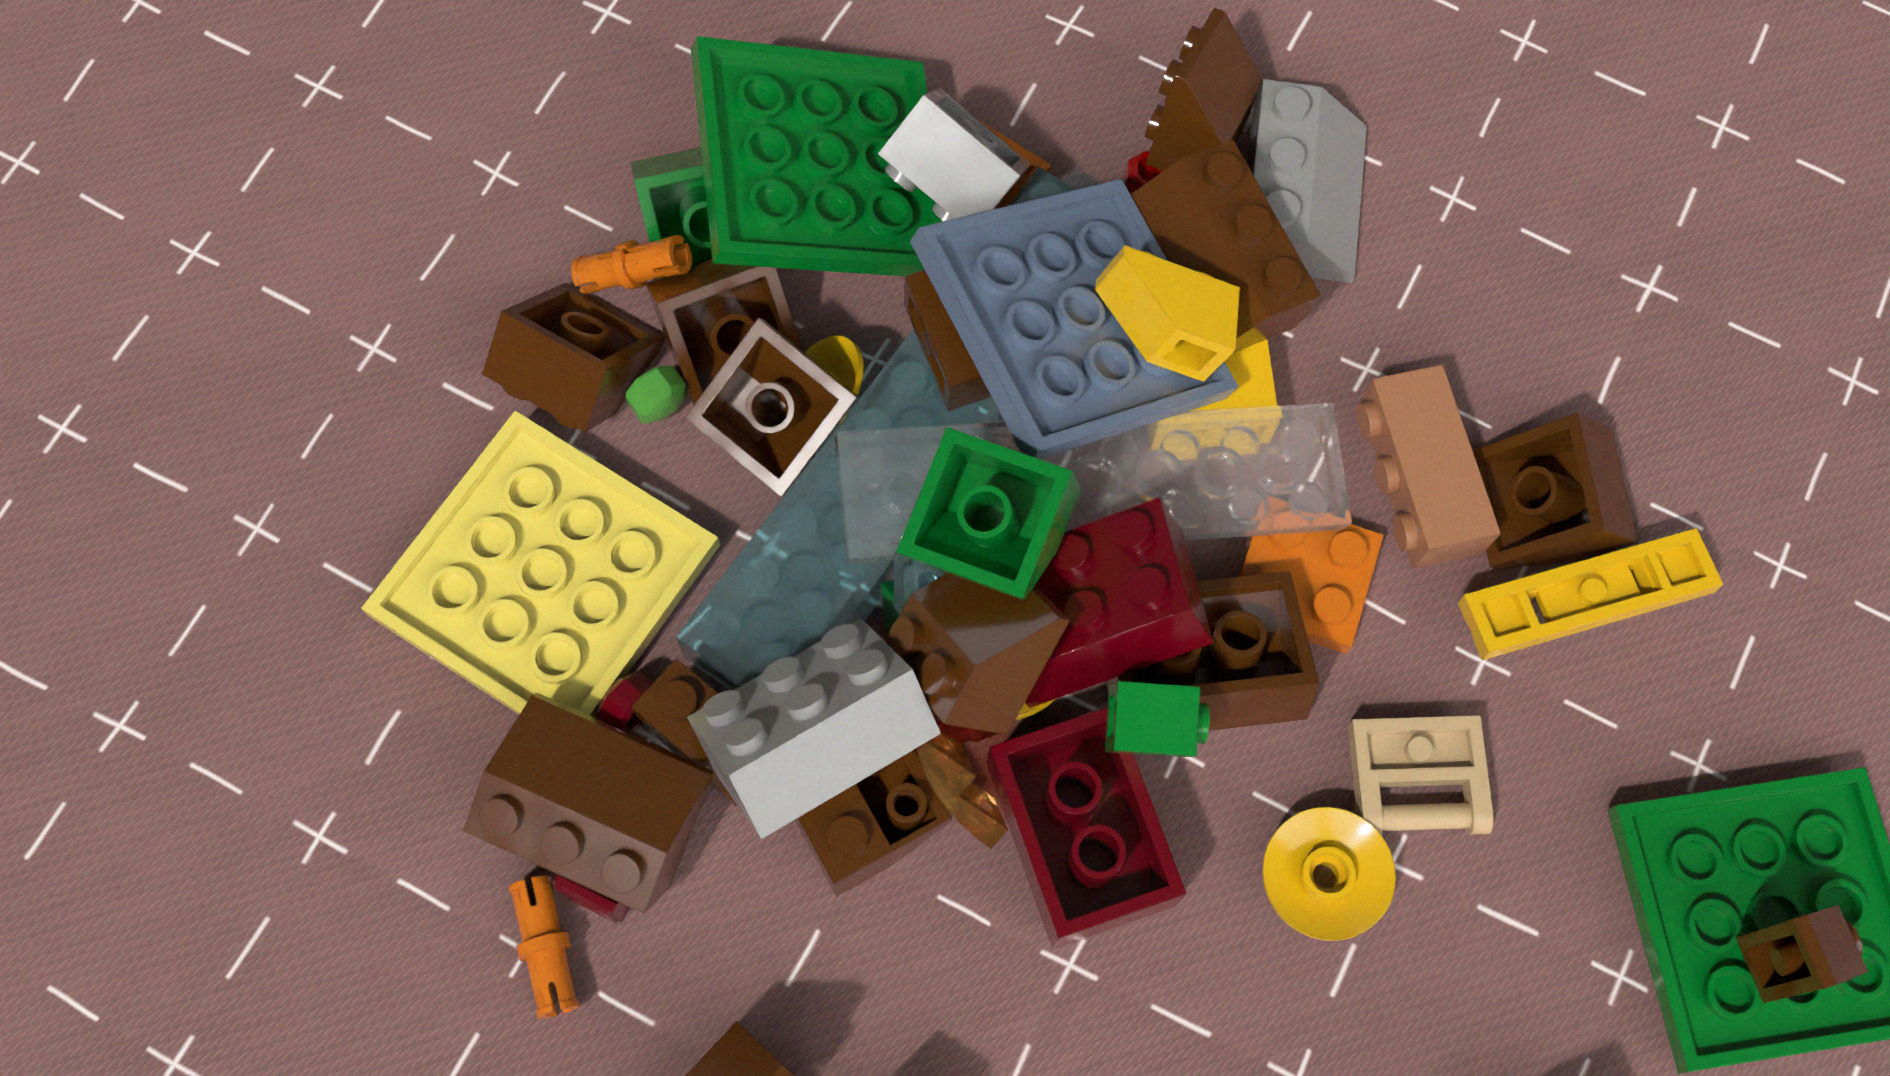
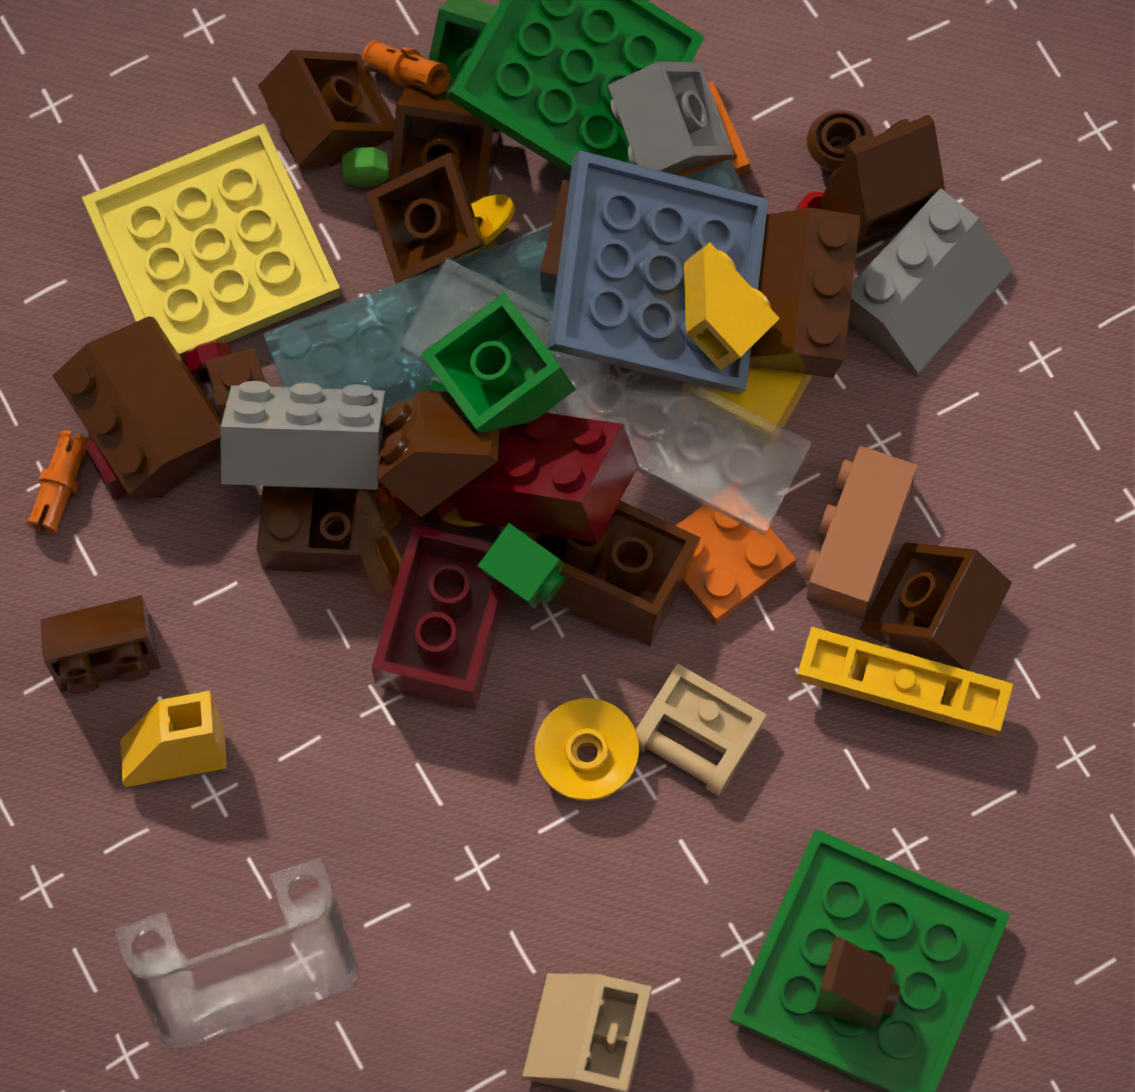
camera: 40 degrees right, 0 degrees up
none -> reddish brown cone [807,110,874,174]

